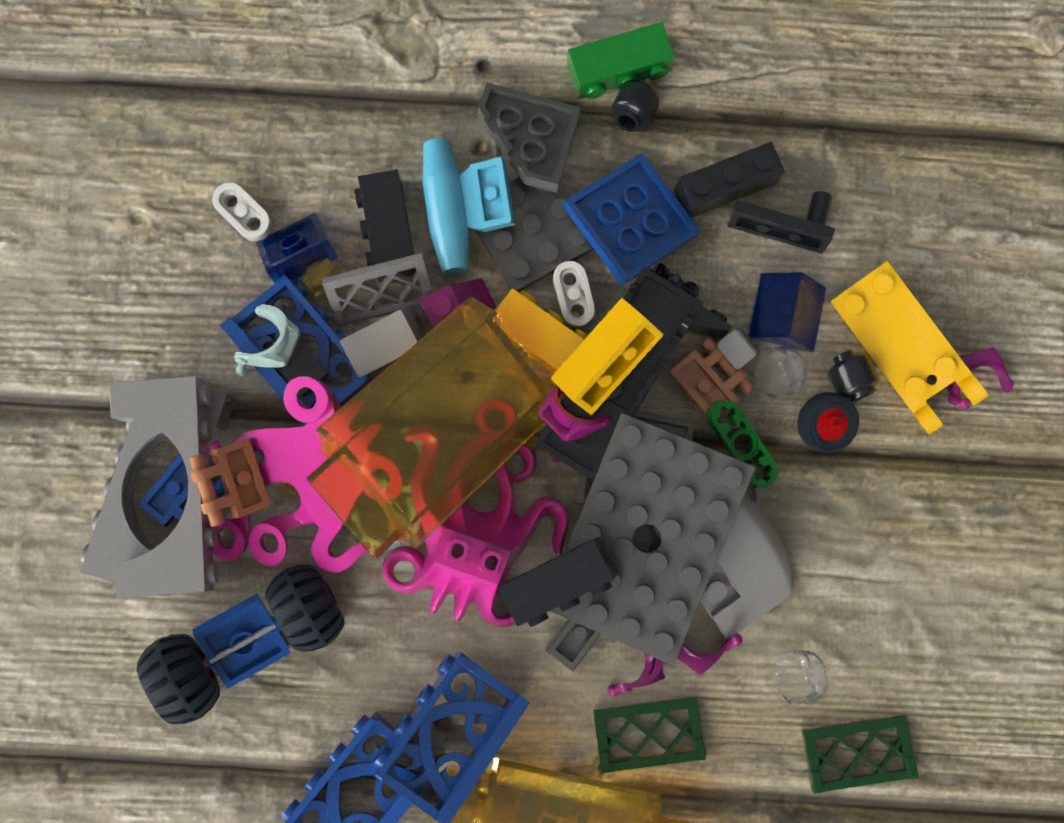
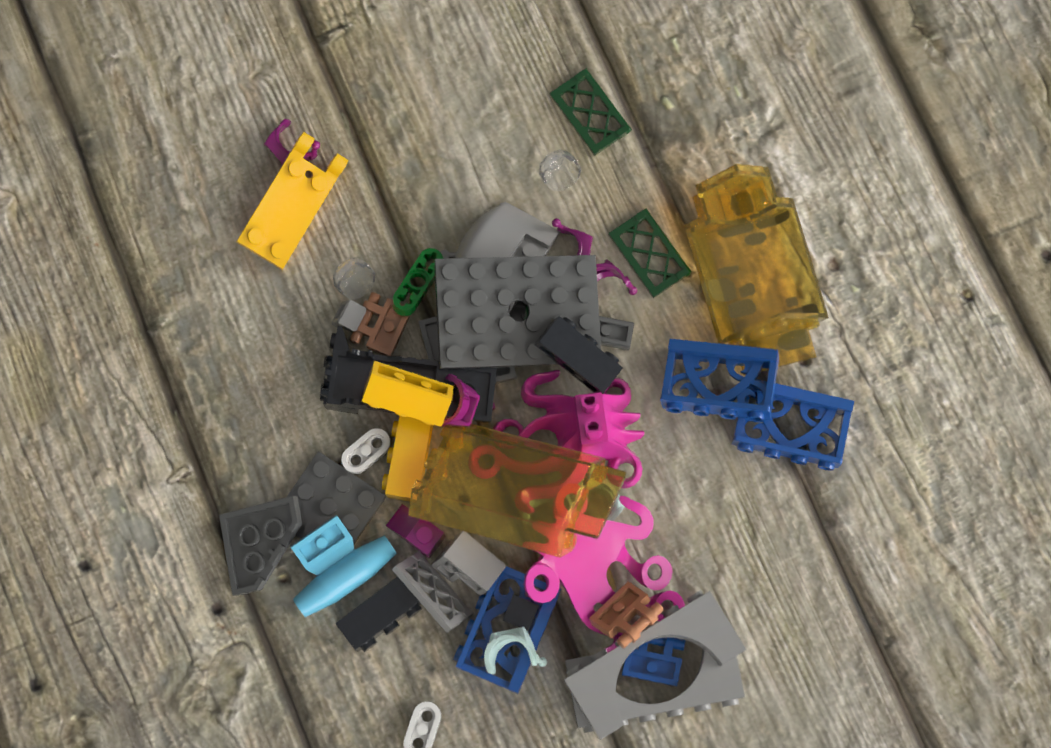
camera: 110 degrees left, 5 degrees down
black plate [137,565,344,725] -> none
clear blue slope [256,213,339,283] -> none
clear yellow plate [301,258,340,297] -> none
blue plate [562,153,701,286] -> none
green brick [567,22,675,99] -> none
black head [611,81,659,132] -> none
black brick [674,141,785,218] -> none
black piece [727,191,835,254] -> none
clear blue slope [748,272,826,352] -> none
black wheel [797,392,859,454] -> none
black head [828,350,880,402] -> none

